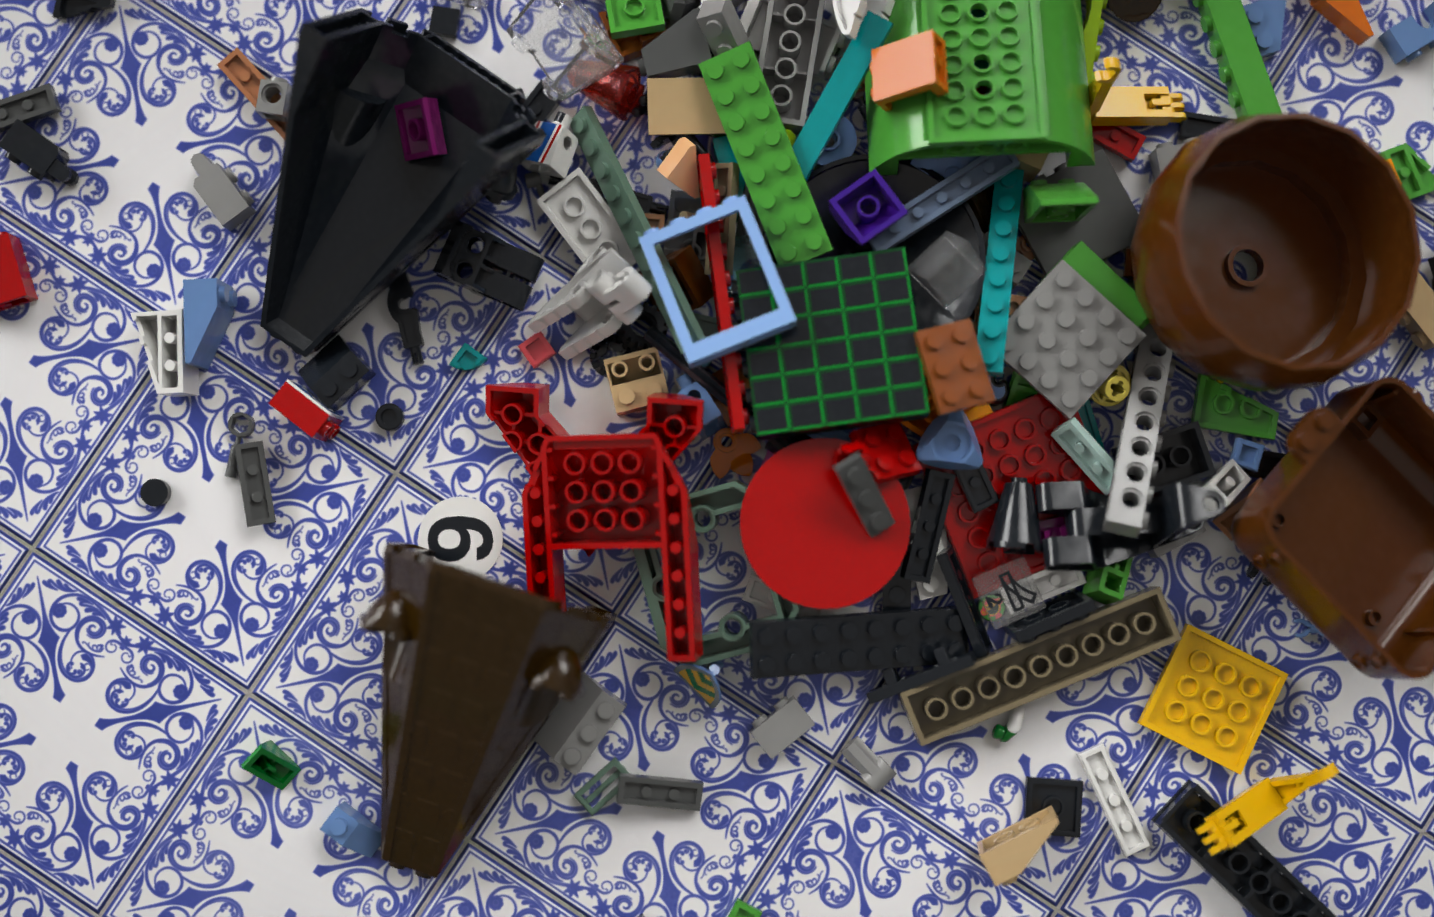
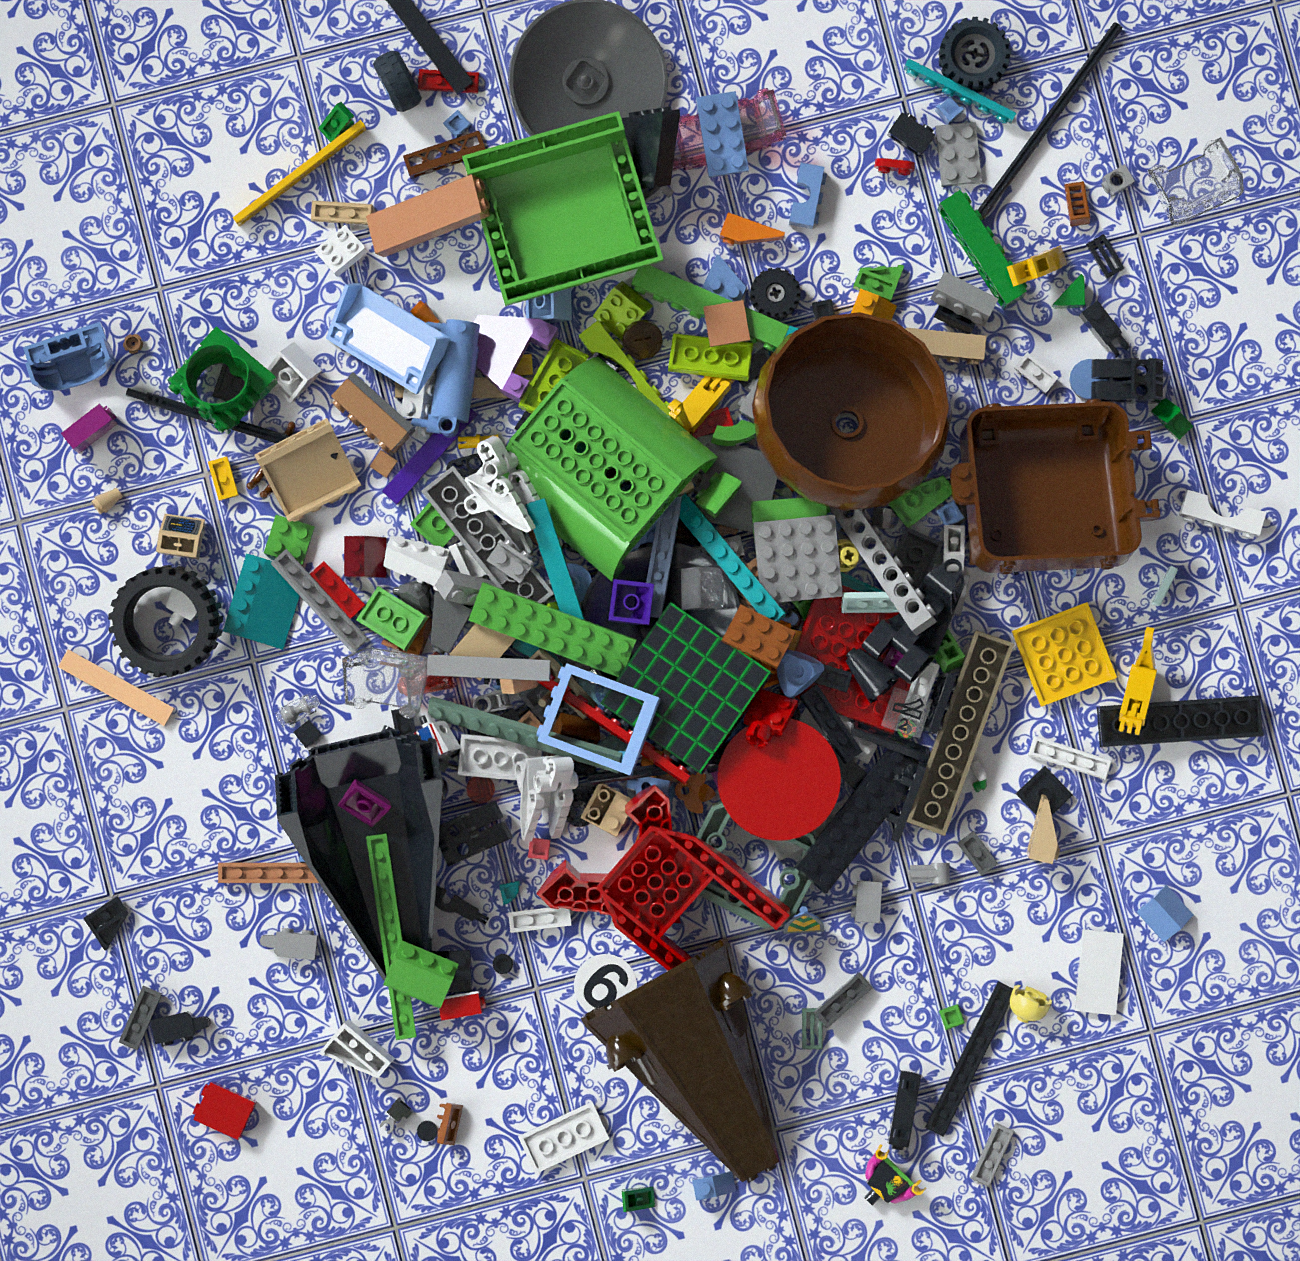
camera: 45 degrees left, 0 degrees up
medium blue slope [183,278,238,370] -> none
dark grey piece [225,412,255,478] -> none
dark grey plate [234,441,276,527] -> none
light grey brick [255,77,291,122] -> none
light grey slope [534,672,627,776] -> none
dark grey plate [833,452,895,538] -> none
panel [869,29,948,112] -> none
none -> bright green plate [366,834,417,1040]
none -> pearl dark grey piece [380,1098,414,1134]
none -> bright green slope [383,941,459,1008]
none -> light grey tile [427,655,551,681]
none -> dark orange plate [437,1103,463,1145]
none -> clear red piece [466,777,495,803]
none -> light grey piece [473,689,513,713]
none -> light grey bracket [486,539,534,584]
none -> white plate [508,907,572,933]
none -> white plate [518,1101,610,1174]
none -> lime tile [668,333,753,381]
none -> nougat tile [703,300,750,347]
none -> bright green tile [711,420,756,446]
none -> black bush [750,267,801,320]
none -> light grey tile [872,508,896,529]
none -> dark grey plate [957,831,998,876]
none -> light aqua tile [1151,566,1178,607]

